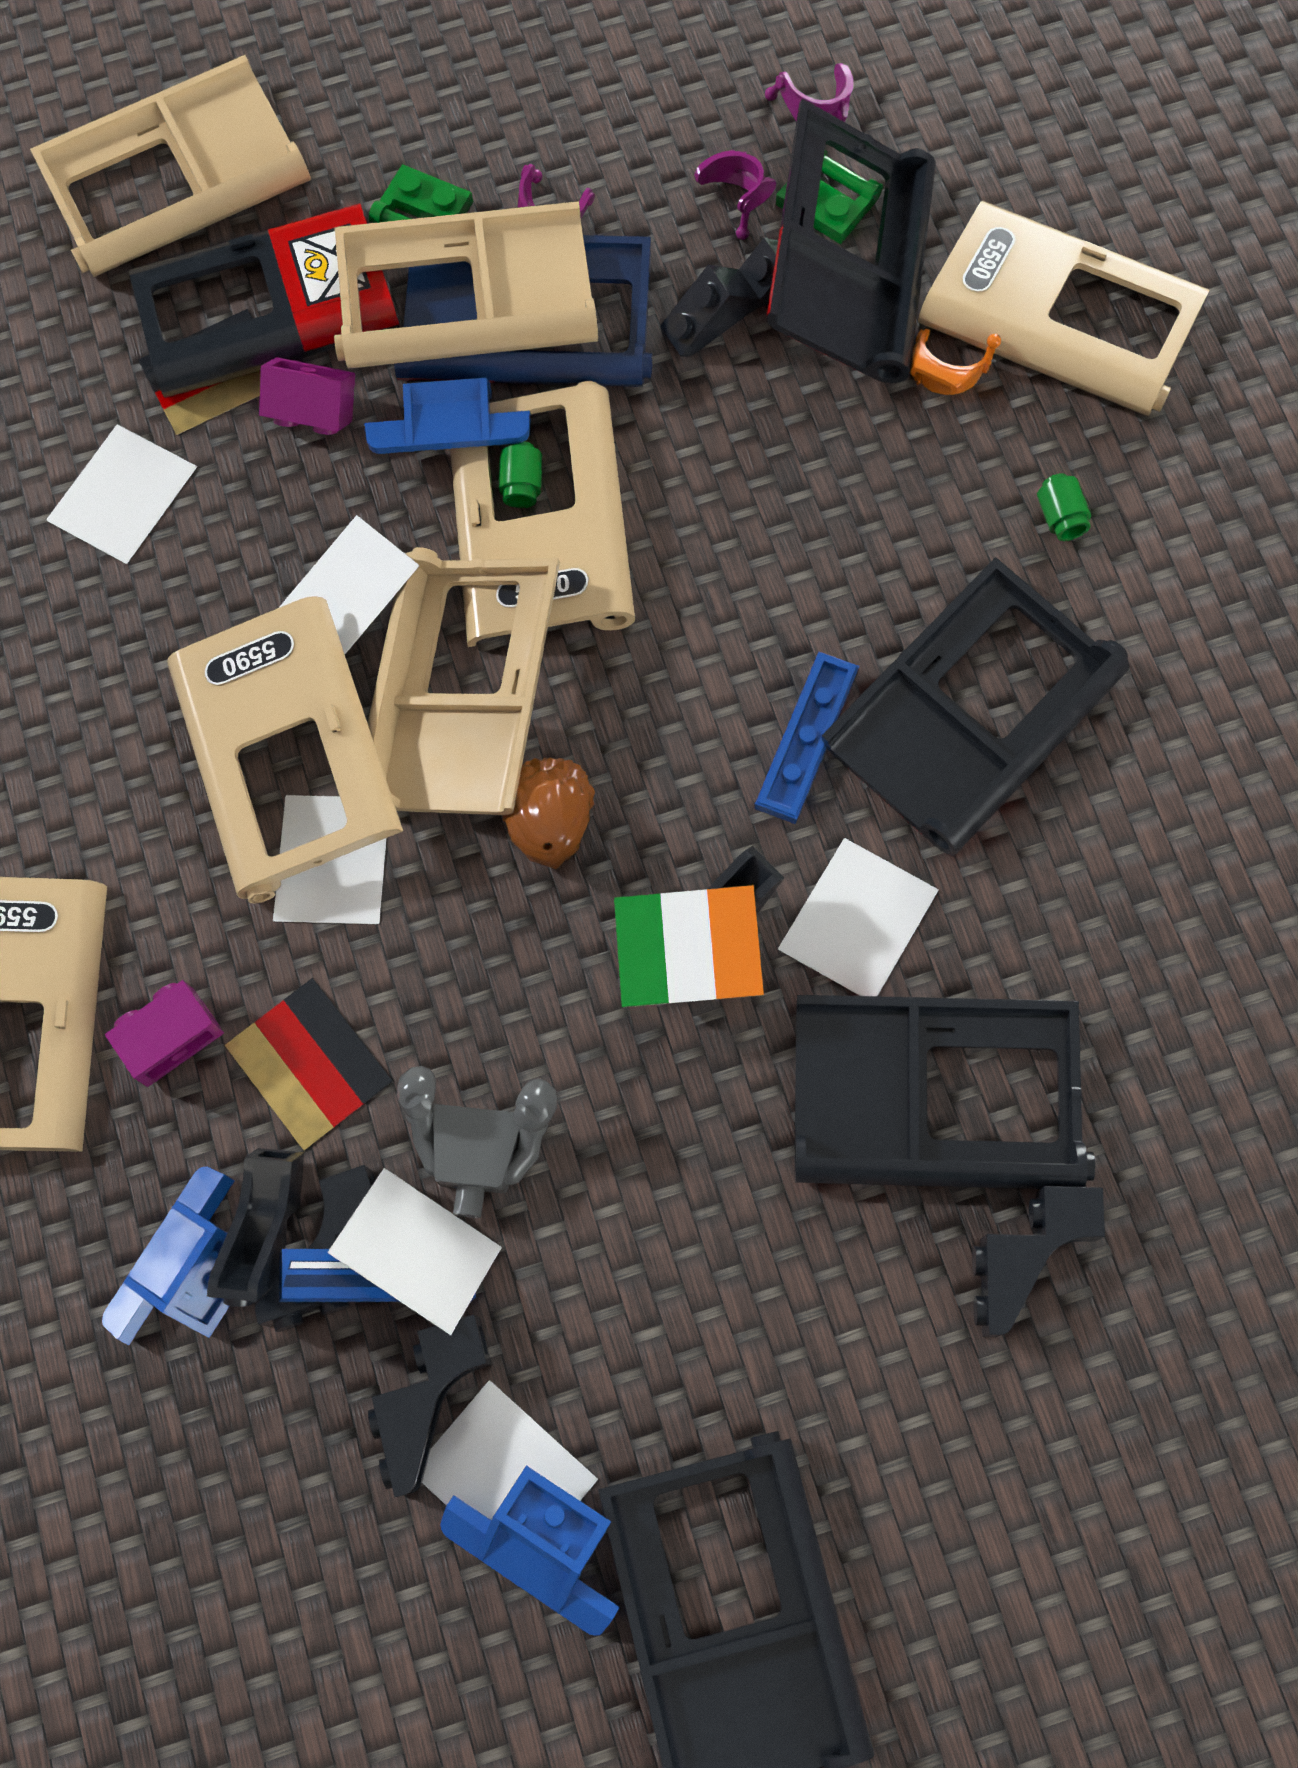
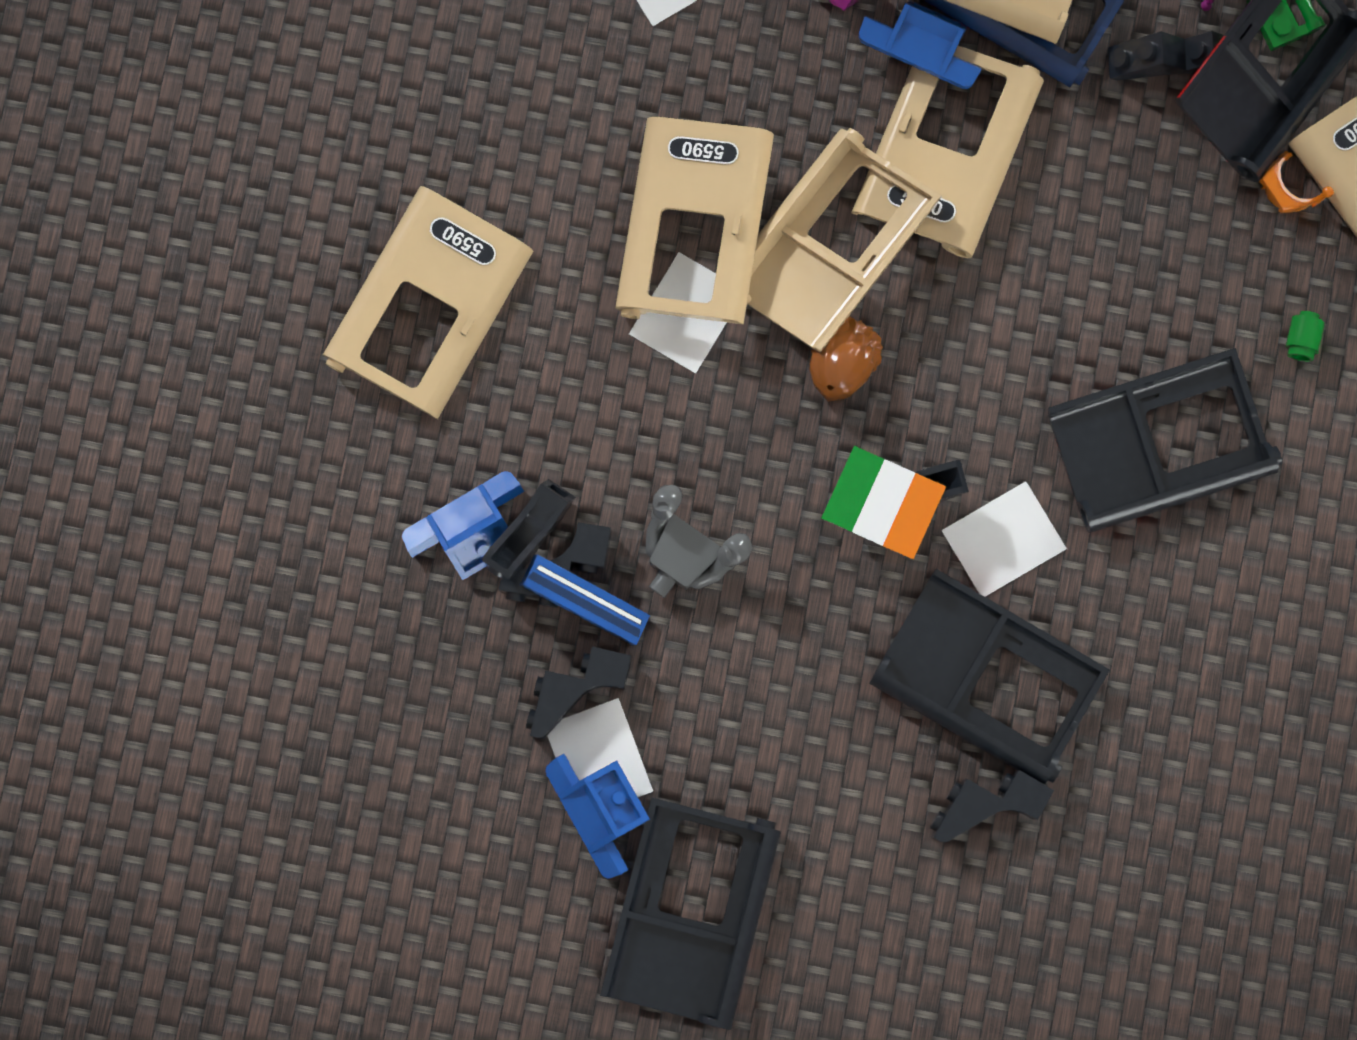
camera: 25 degrees right, 10 degrees up
magenta brick [104,980,224,1087] -> none
sticker [225,978,393,1151] -> none
white sticker [279,515,420,654] -> none
white sticker [327,1168,502,1335] -> none
green brick [499,441,542,508] -> none
blue tile [755,652,859,824] -> none

